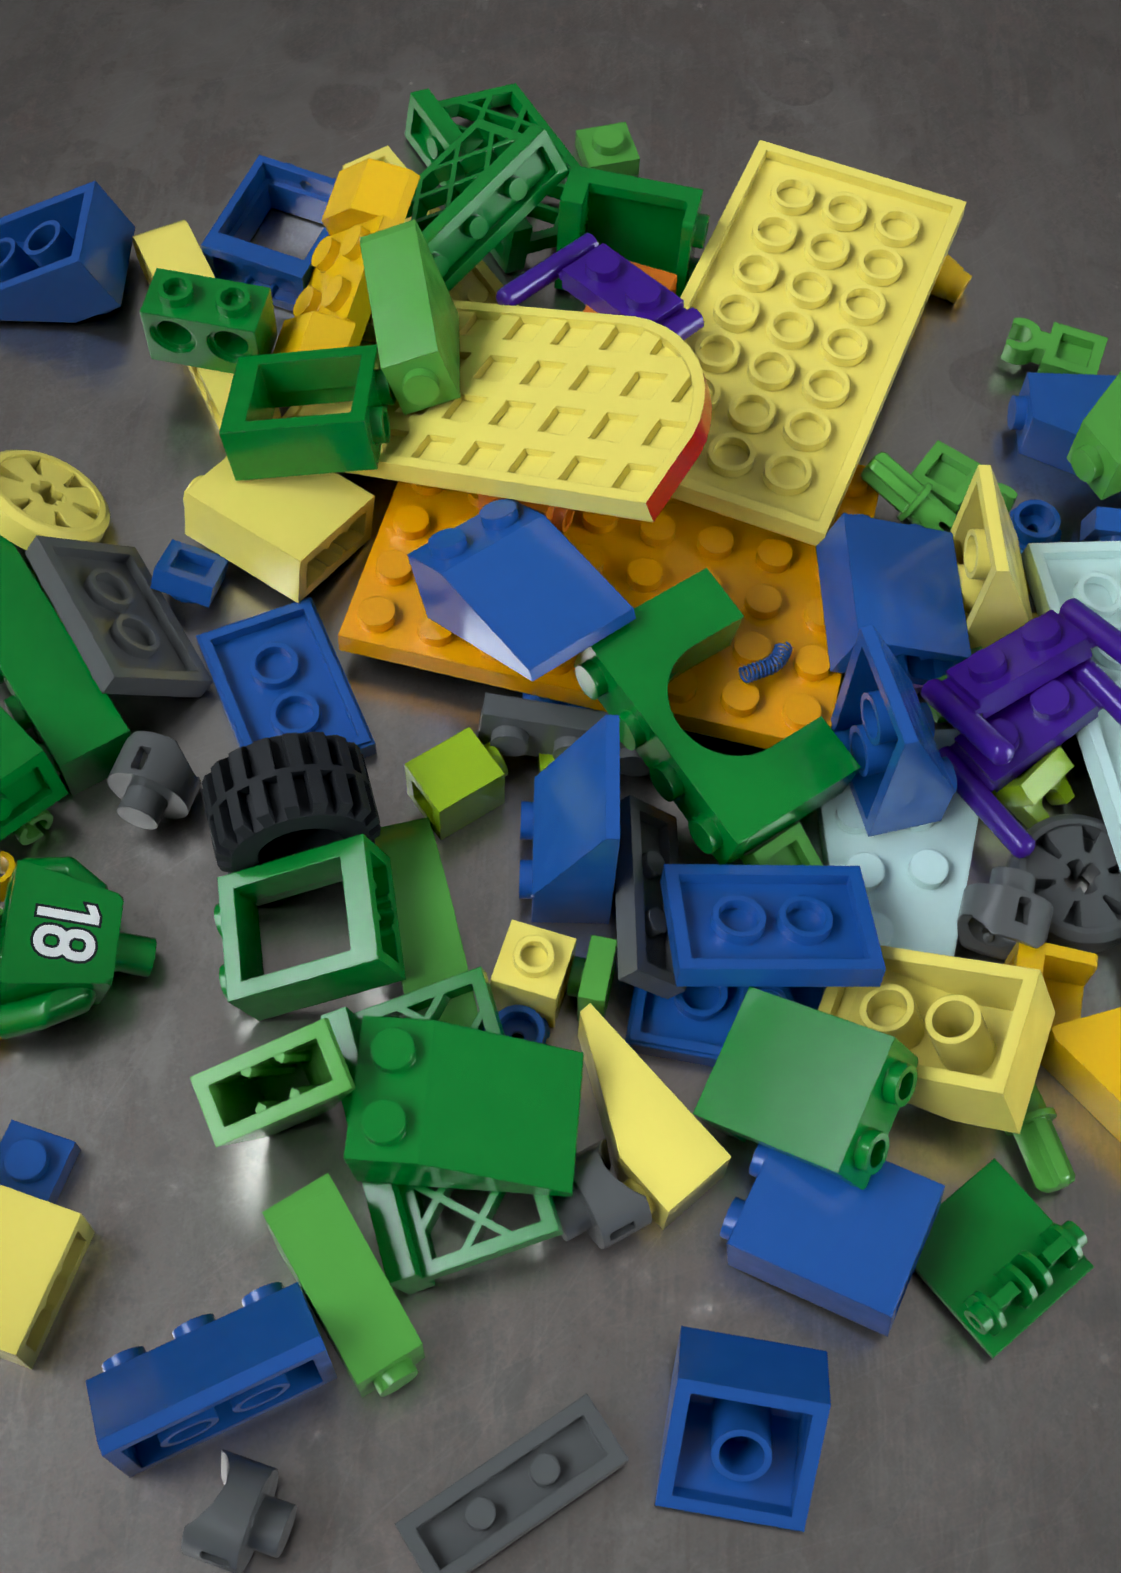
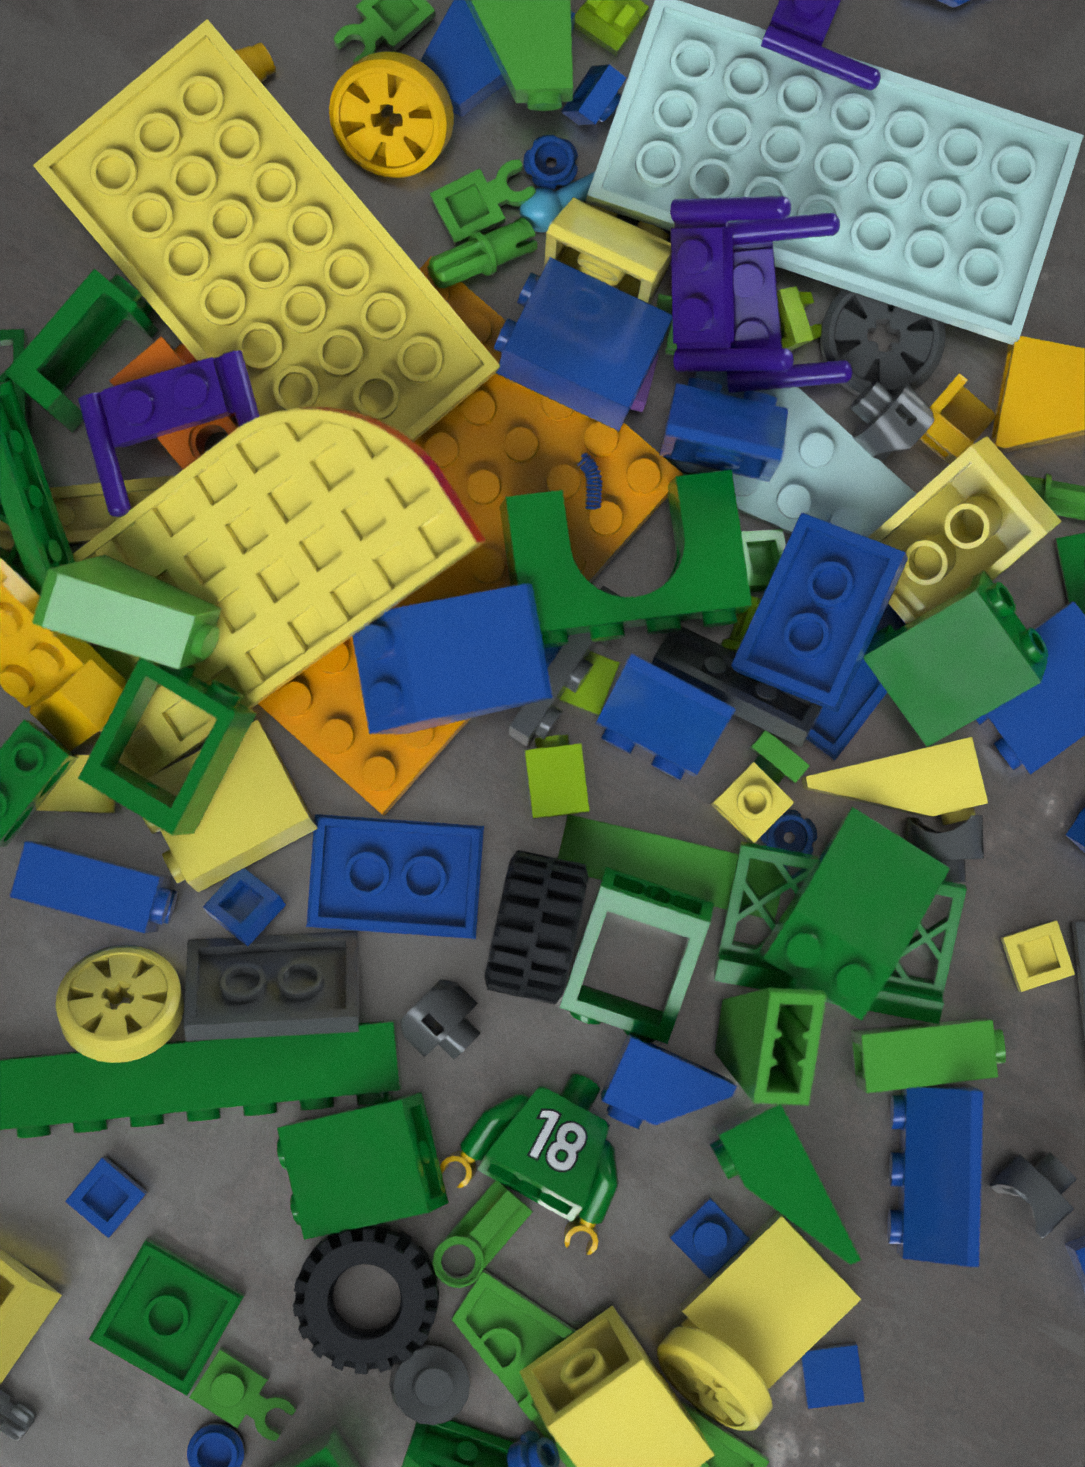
camera: 60 degrees left, 25 degrees up
none -> blue brick [10,841,178,934]
none -> yellow wheel [329,52,454,178]
none -> blue slope [600,1034,737,1129]
none -> green slope [709,1103,861,1265]
none -> light yellow plate [1000,920,1075,992]

